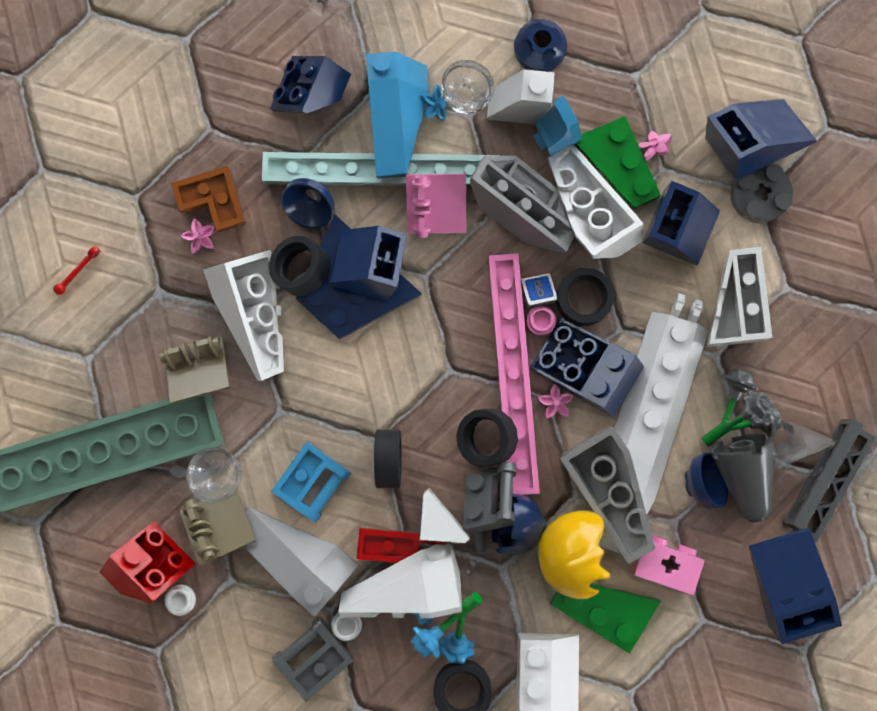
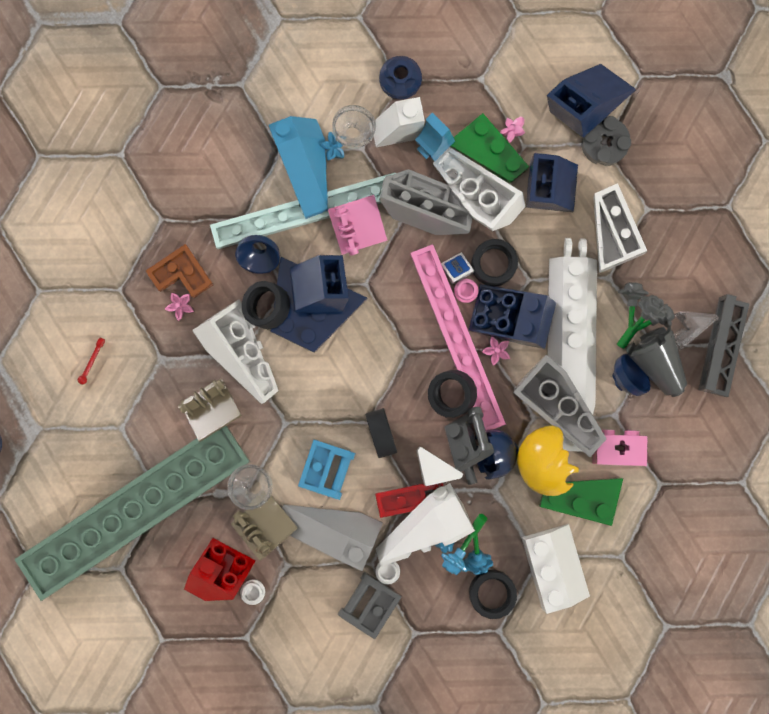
camera: 20 degrees left, 0 degrees up
dark blue slope [270,56,351,114] -> none
dark blue slope [748,528,842,644] -> none

